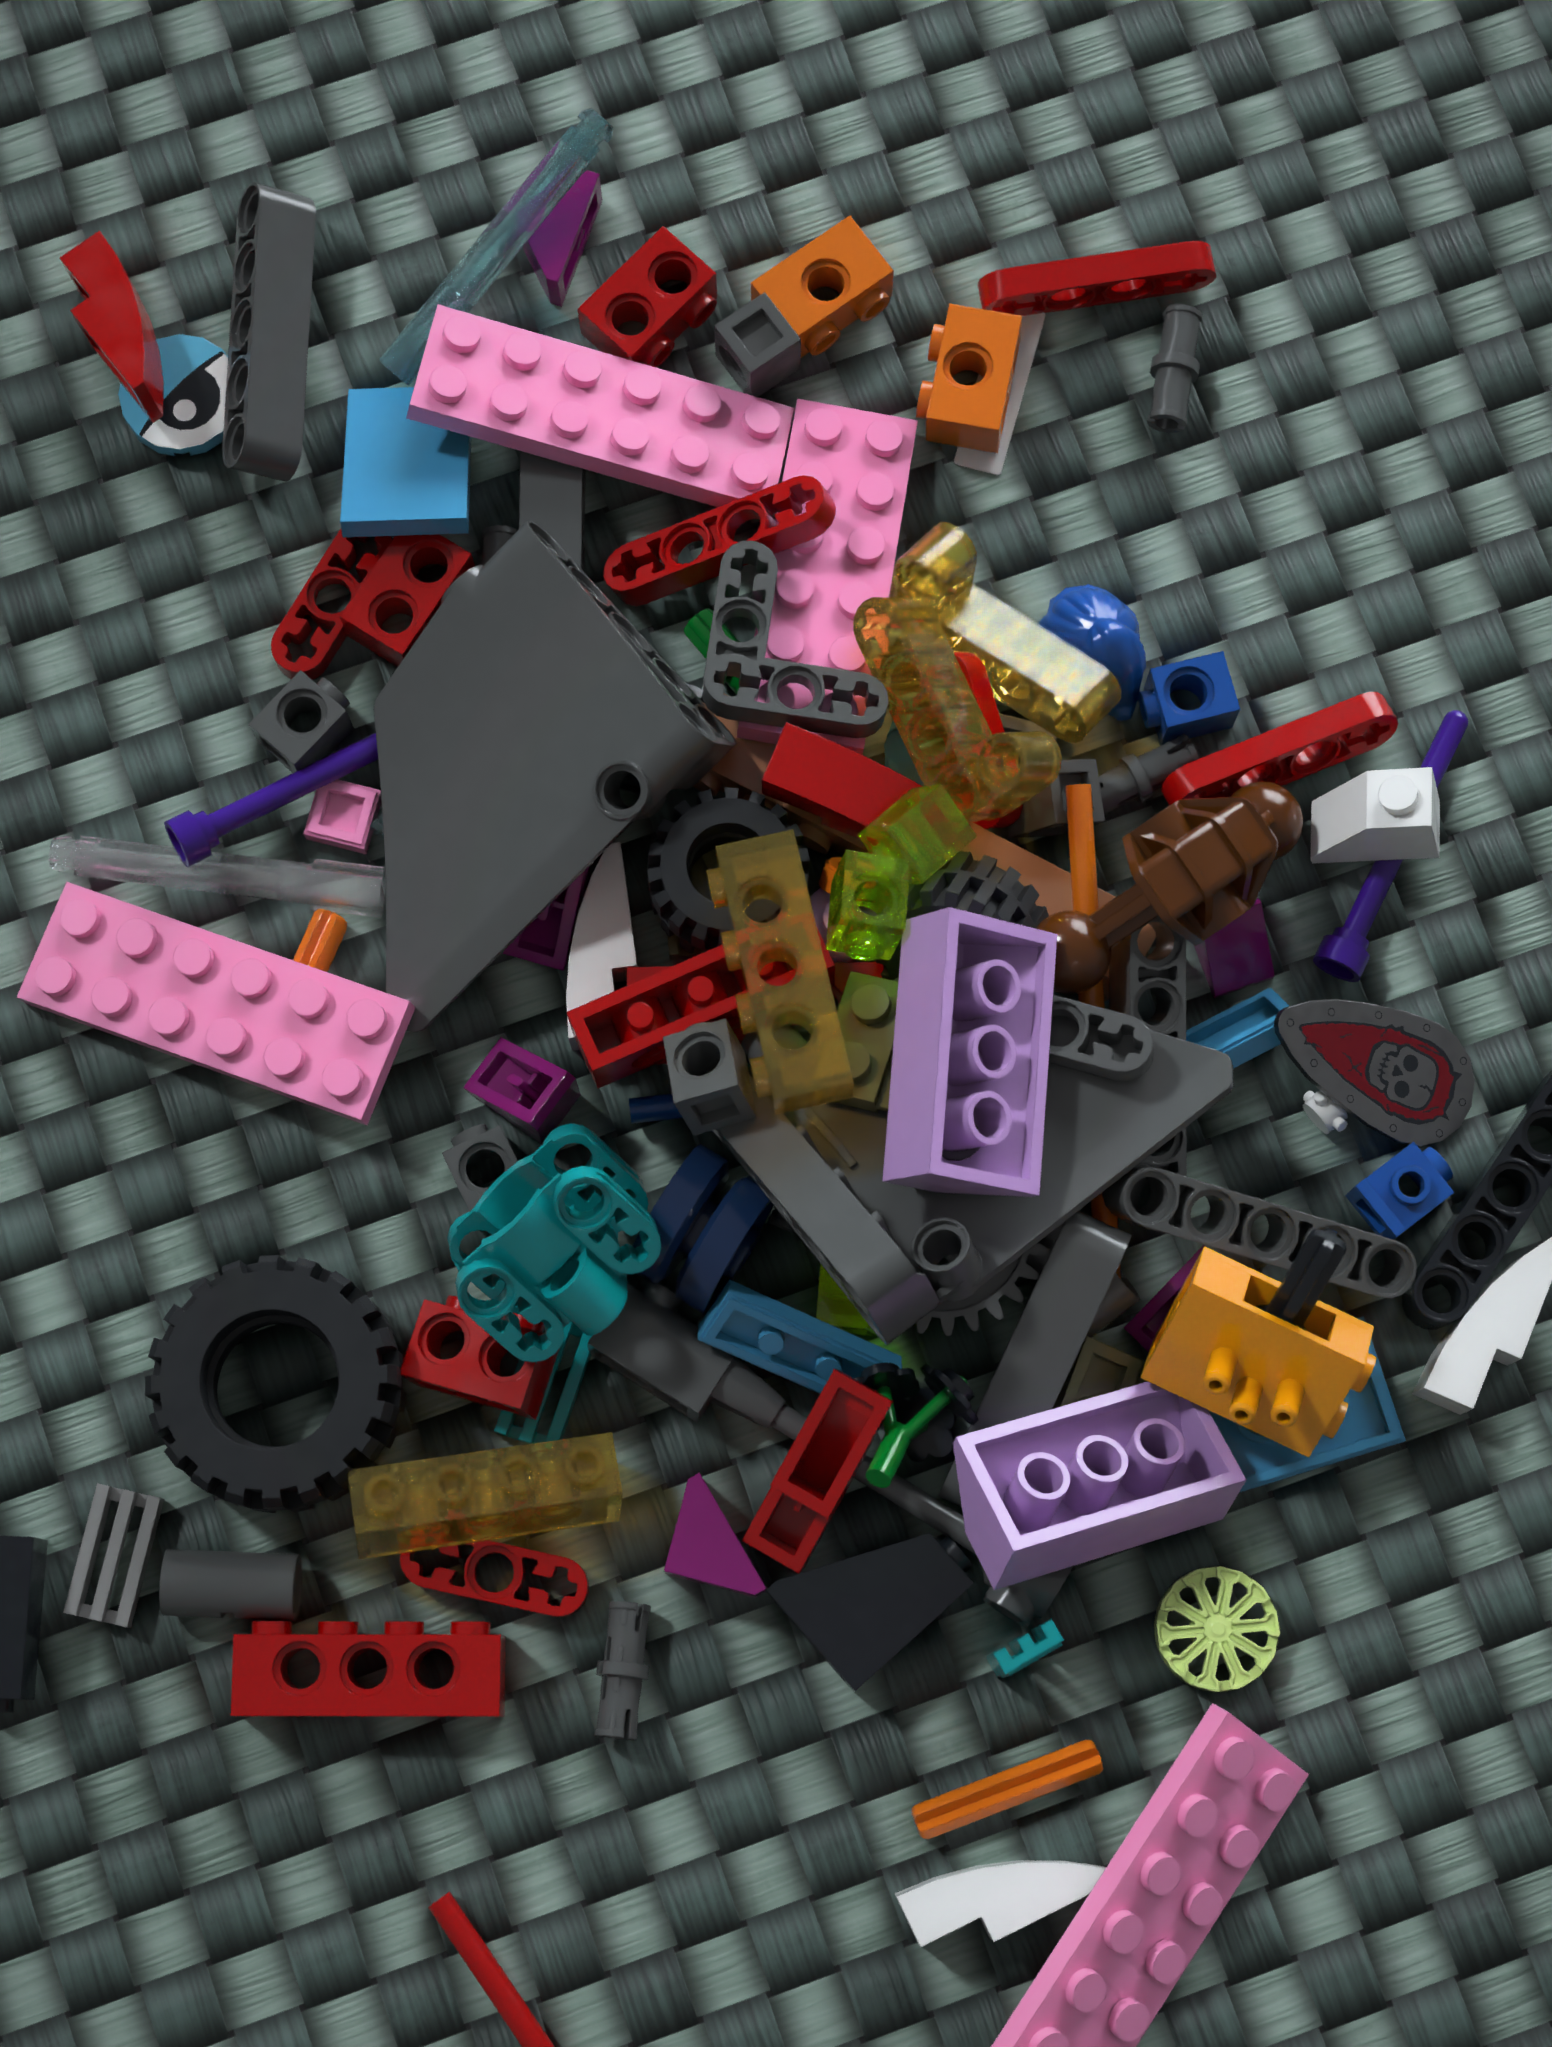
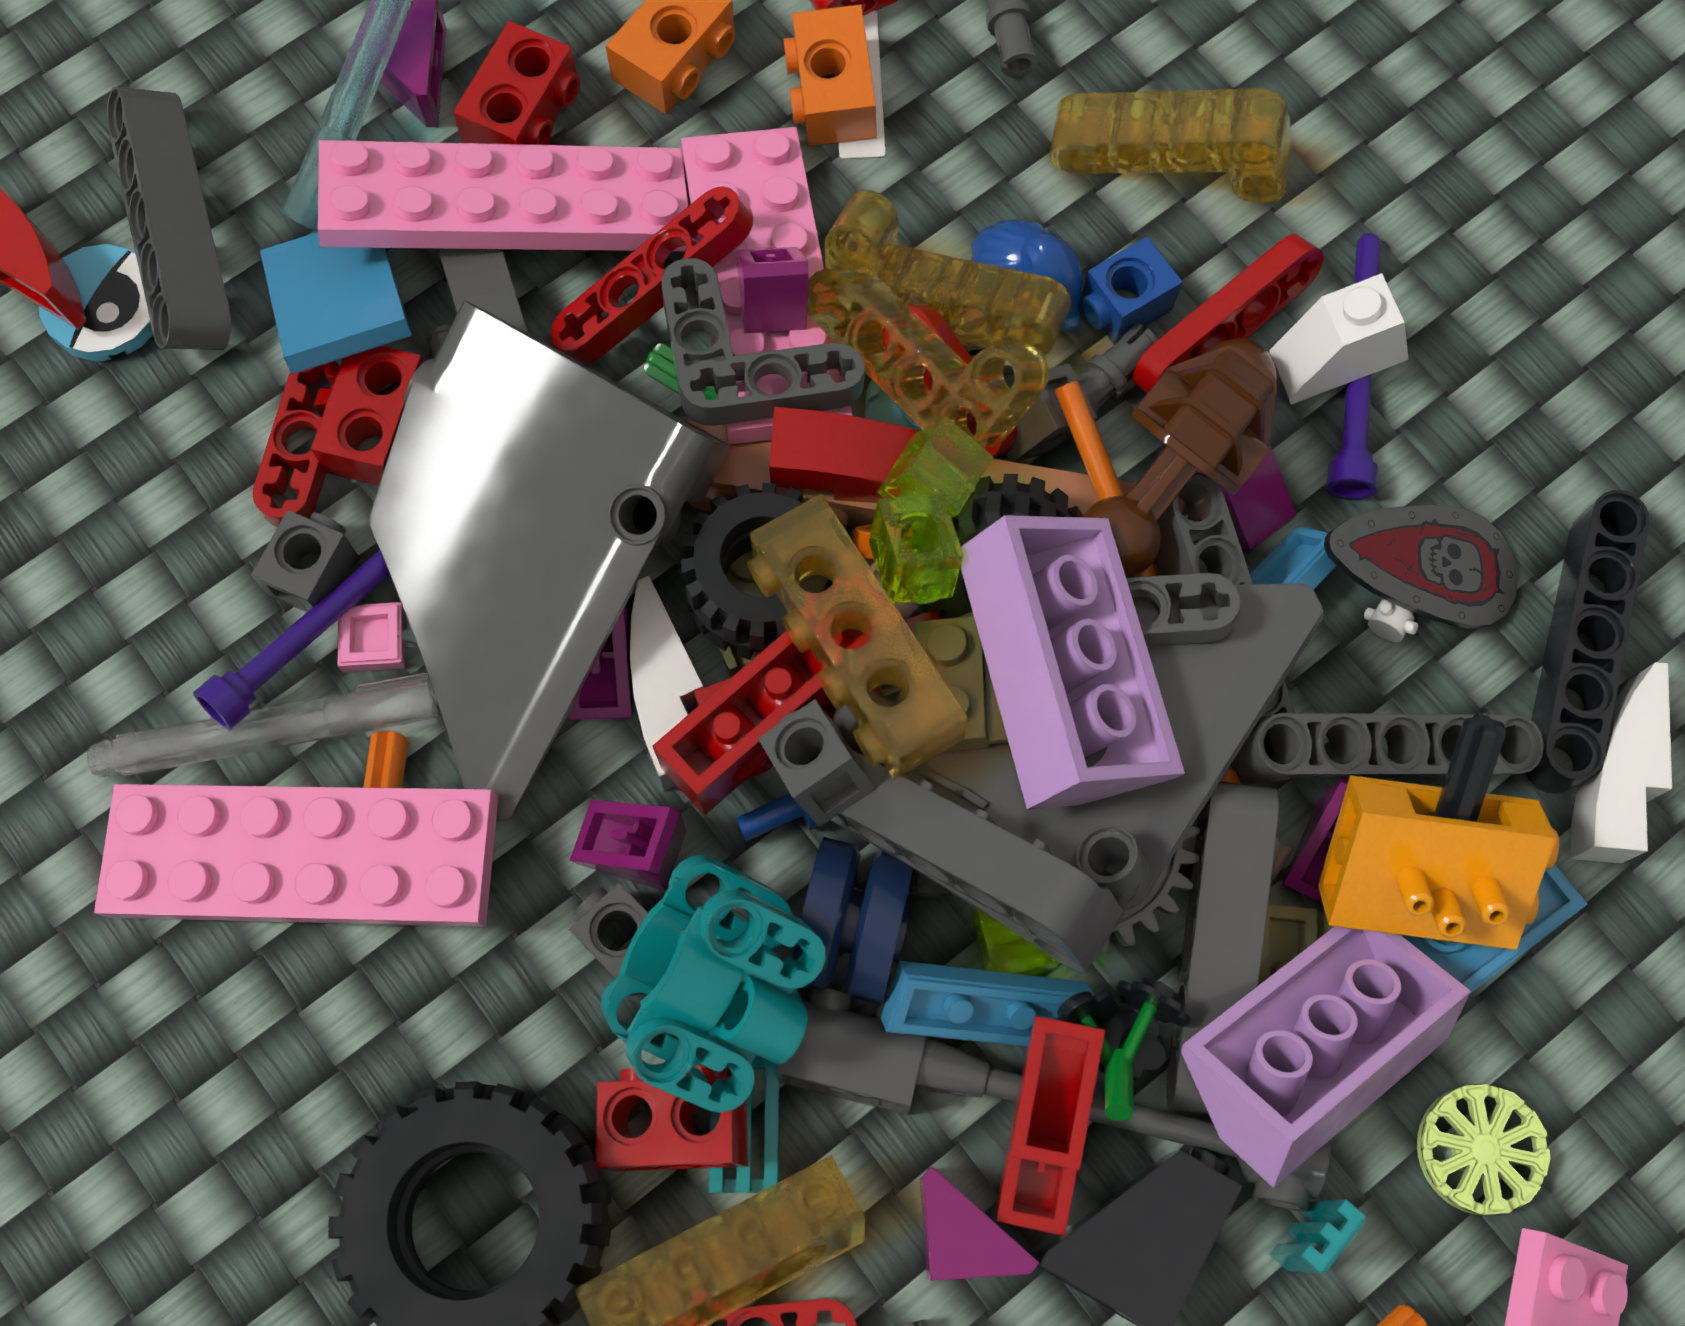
camera: 20 degrees left, 5 degrees down
dark grey brick [714,292,801,397] -> none
blue brick [1345,1142,1455,1240] -> none
none -> magenta slope [736,247,809,333]
none -> clear yellow beam [1050,88,1292,204]

